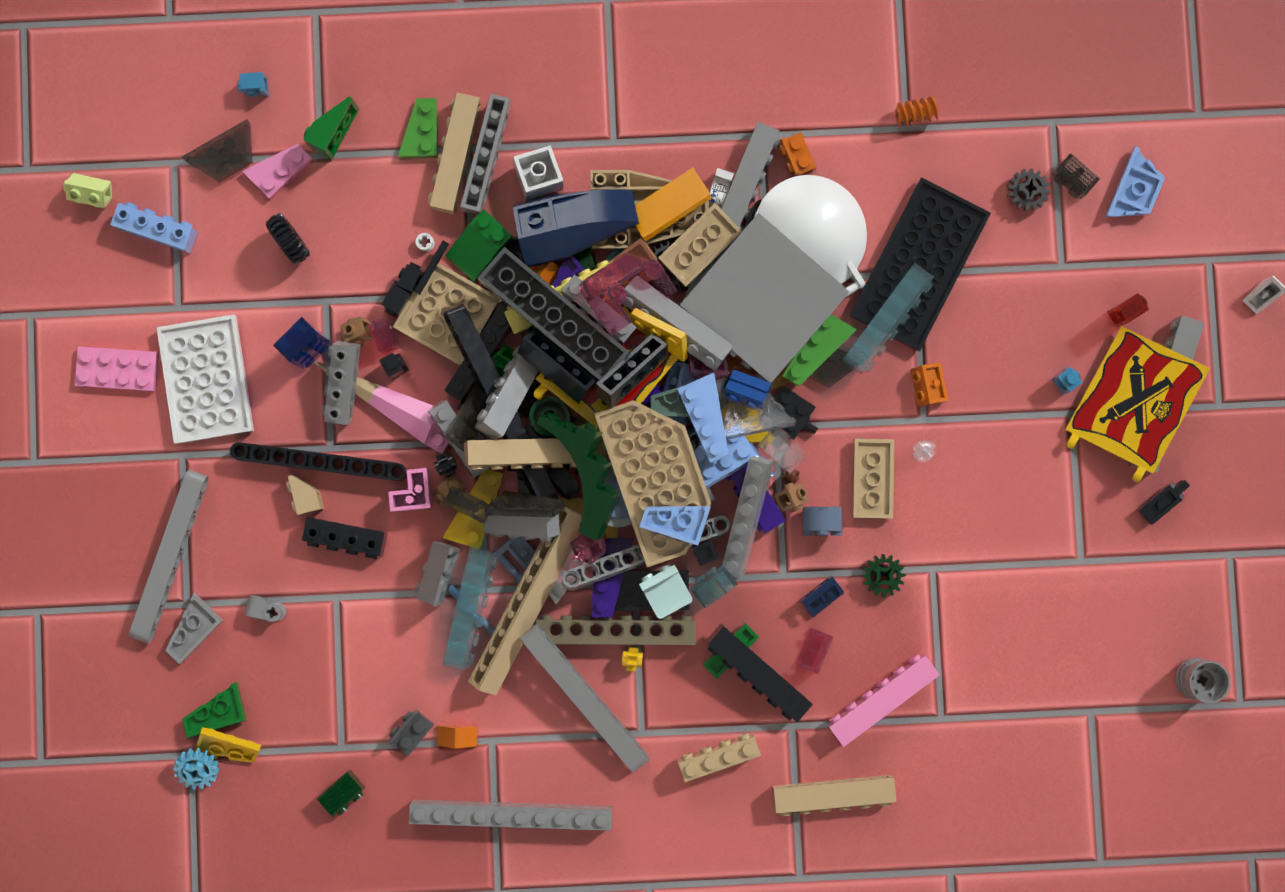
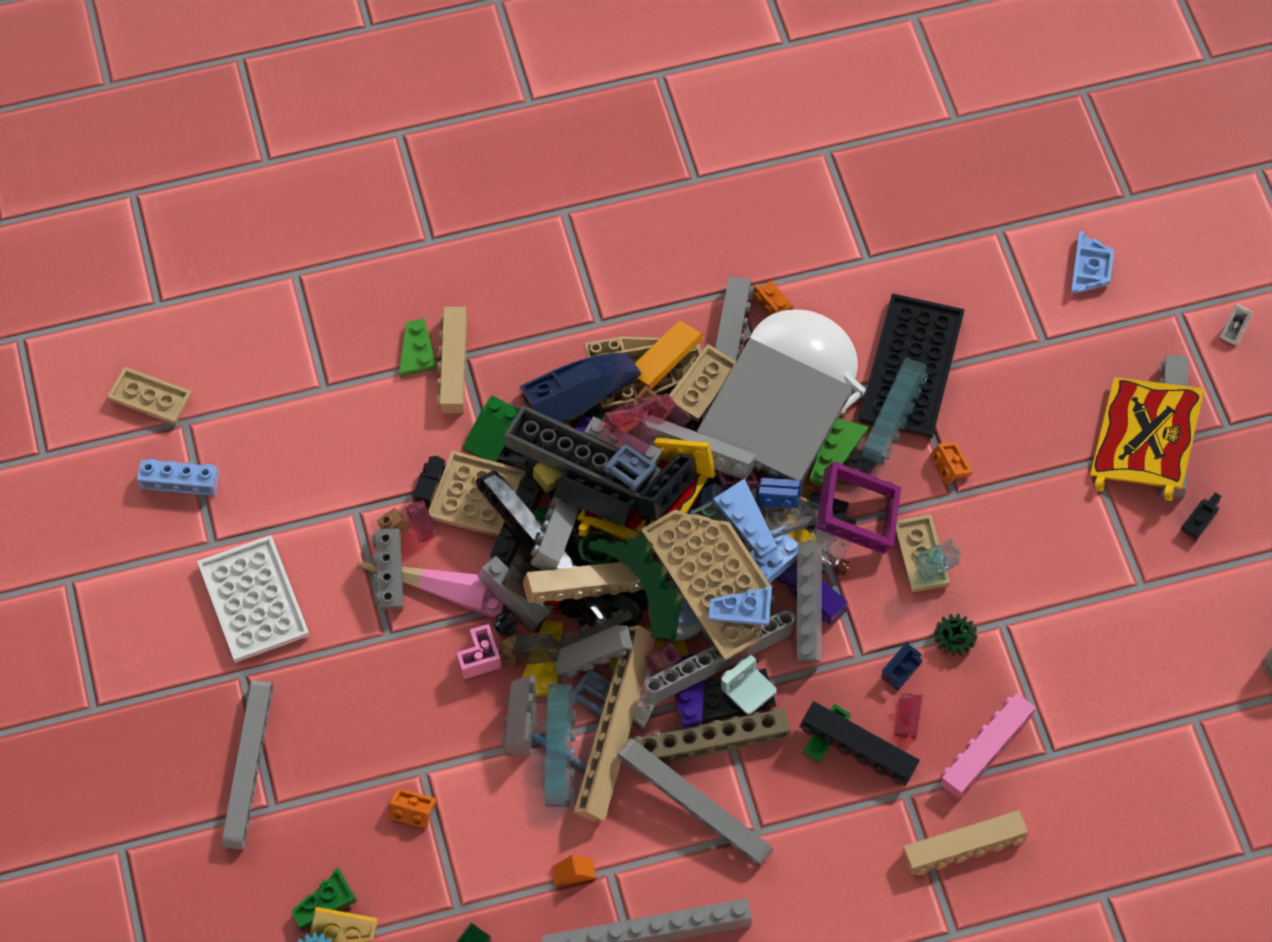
camera: 10 degrees left, 25 degrees down
yellowish green brick [63,173,113,208] -> none
bright pink plate [74,346,159,392] -> none
light grey wing [165,593,224,664] -> none
clear smoke wing [182,119,253,183] -> none
black beam [230,442,408,481] -> none
dark azure brick [237,72,269,97] -> none
bright pink wing [242,144,313,200] -> none
light grey piece [244,595,286,622] -> none
black gear [266,213,310,264] -> none
clear blue brick [273,317,331,369] -> none
tan slope [287,475,324,515] -> none
black brick [302,517,388,559] -> none
green slope [303,97,359,160] -> none
black brick [379,353,409,380] -> none
dark grey bracket [388,709,434,756] -> none
black bar [413,240,449,295] -> none
white bush [416,233,435,252] -> none
light grey brick [460,94,511,215] -> none
white brick [513,145,563,201] -> none
yellow gear [622,647,643,672] -> none
tan brick [678,733,761,782] -> none
clear light blue brick [690,565,738,608] -> none
black panel [693,540,719,566] -> none
white leg [709,168,734,209] -> none
medium nougat brick [774,482,809,513] -> none
sand blue brick [802,506,842,536] -> none
orange piece [895,96,938,128] -> none
clear gear [912,439,936,463] -> none
dark grey gear [1006,168,1051,212] -> none
clear smoke brick [1051,153,1100,200] -> none
dark azure brick [1052,367,1083,394] -> none
clear red brick [1107,293,1149,328] -> none
none -> tan plate [107,367,193,425]
none -> orange bracket [388,788,436,829]
none -> sand blue plate [603,443,656,493]
none -> magenta window [816,461,901,554]
none -> clear light blue brick [915,538,961,581]

